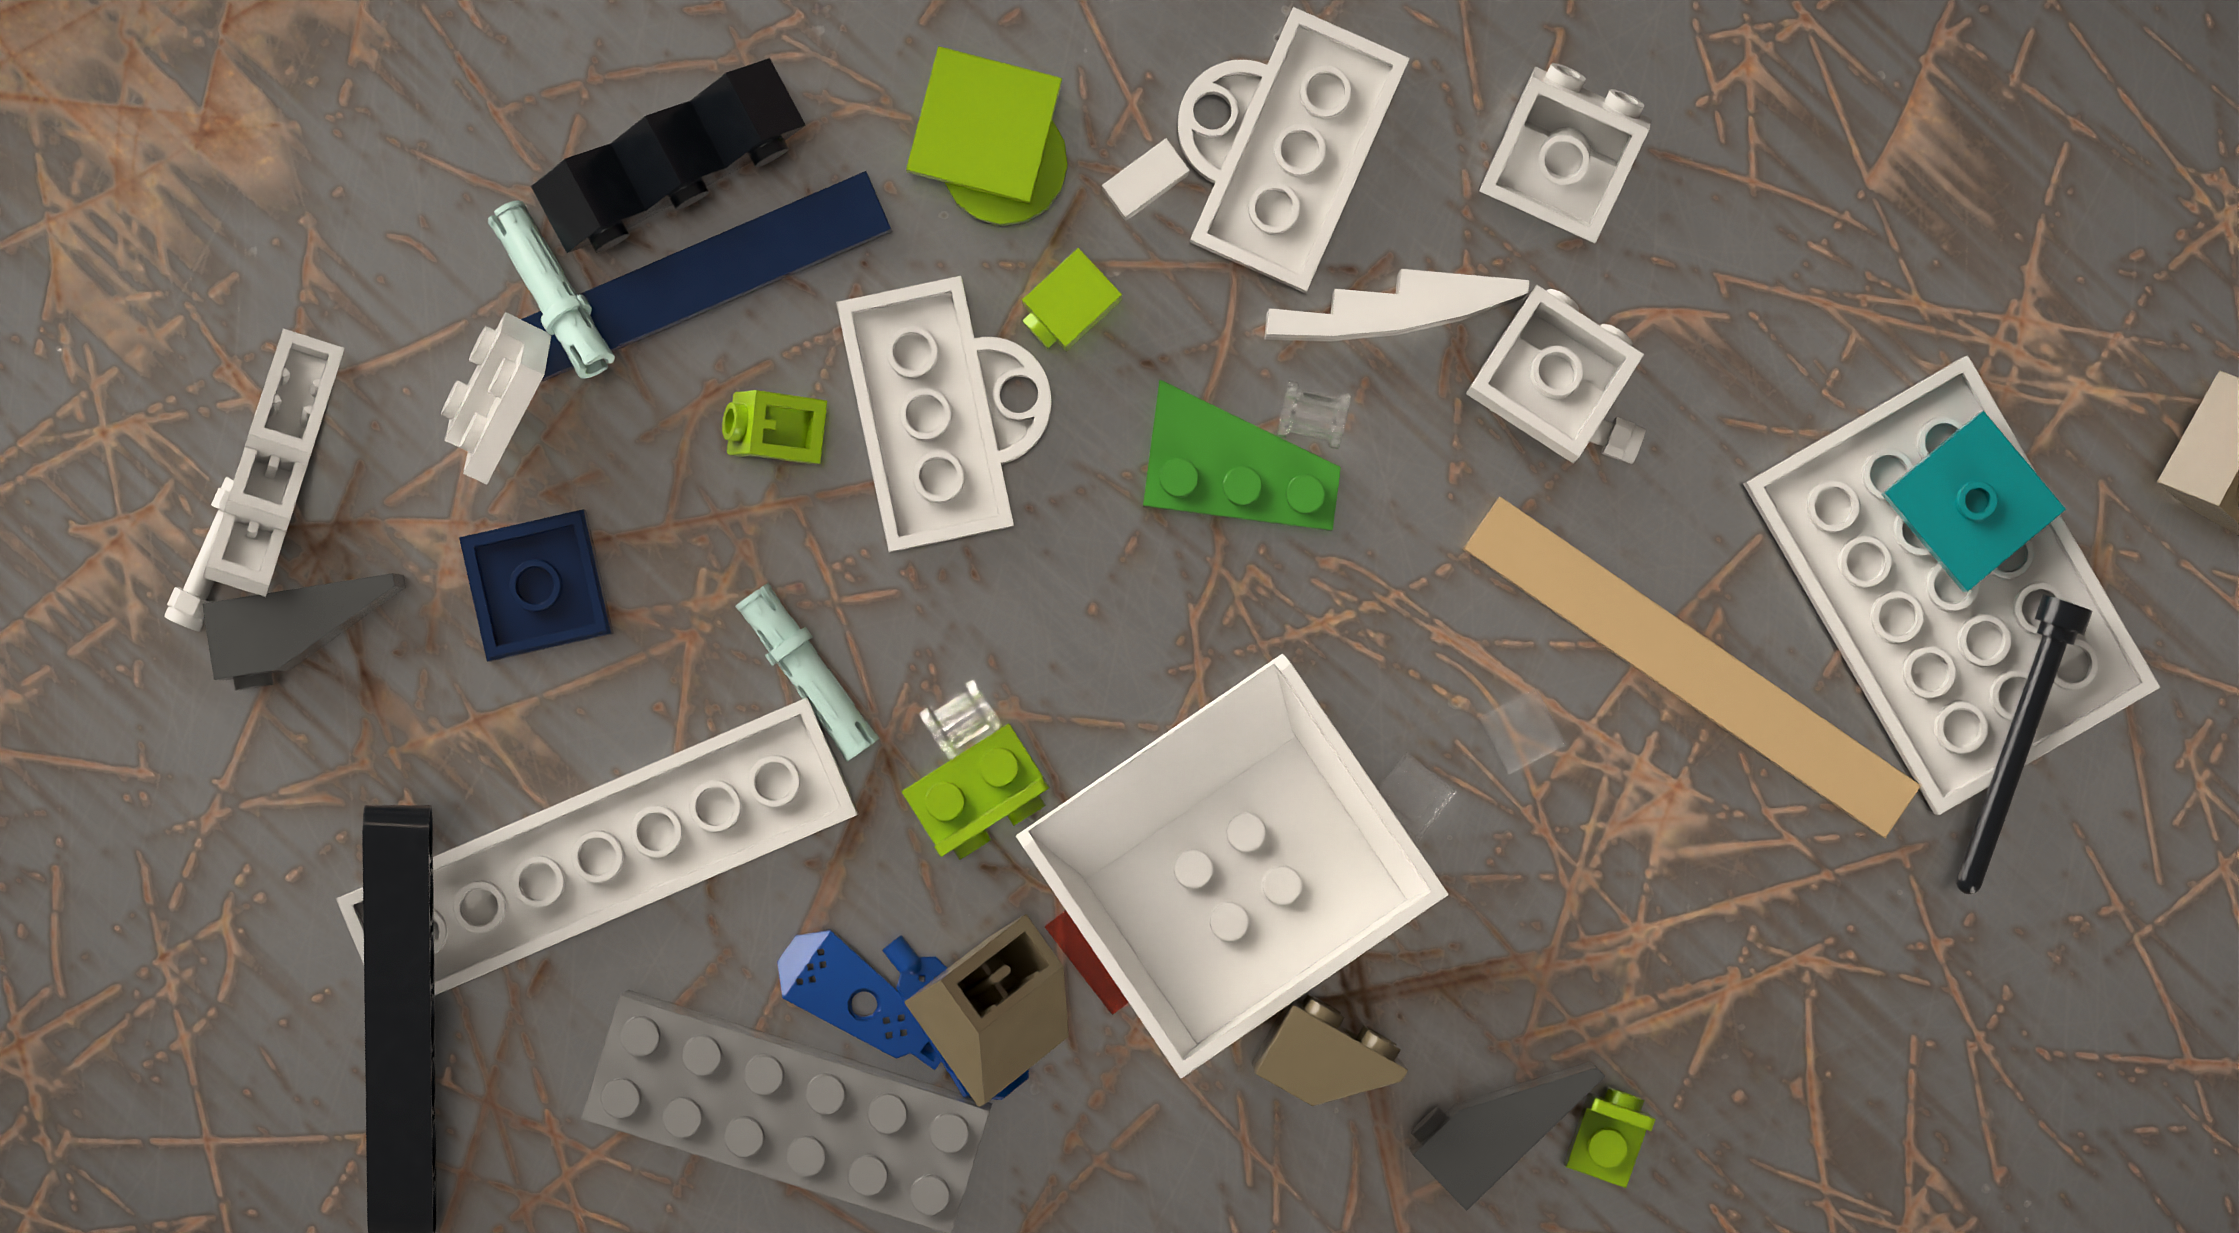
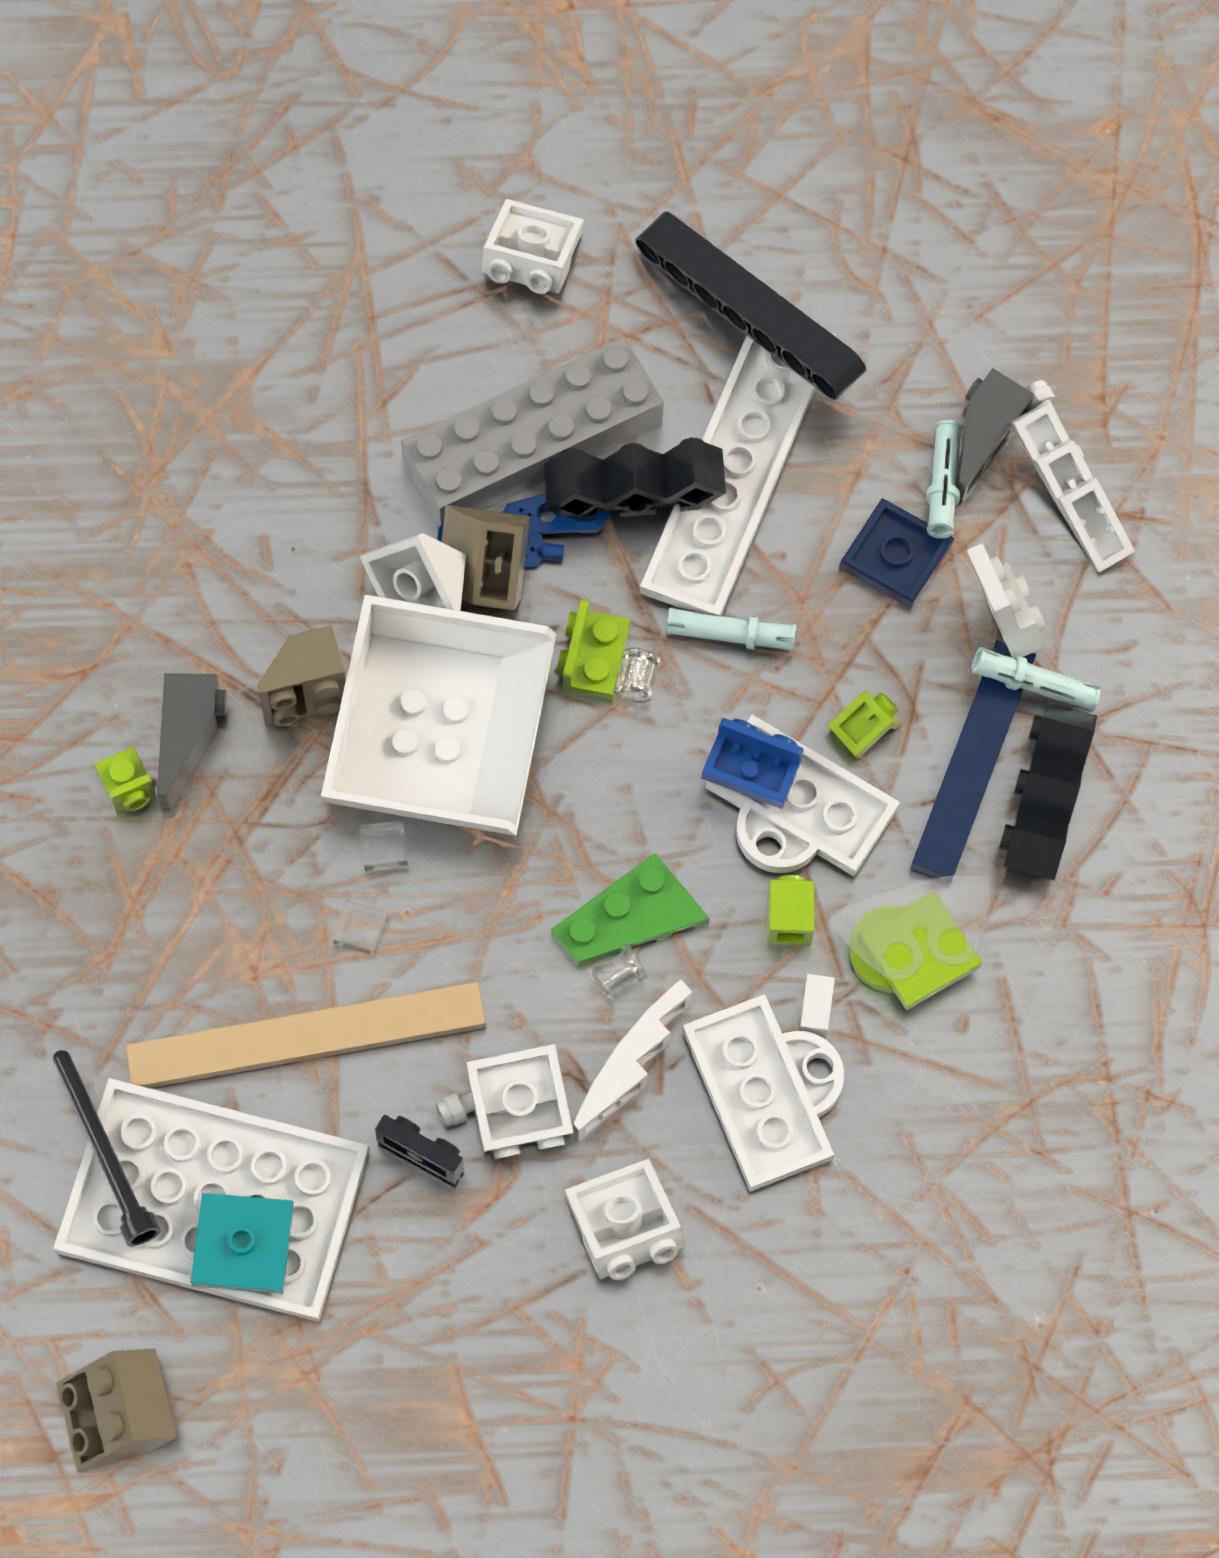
camera: 130 degrees right, 20 degrees down
none -> white slope [359,533,466,611]
none -> black plate [375,1114,464,1189]
none -> black brick [544,437,726,521]
none -> blue bracket [701,718,804,809]
none -> clear piece [829,874,991,980]
none -> light aqua pin [926,420,962,538]

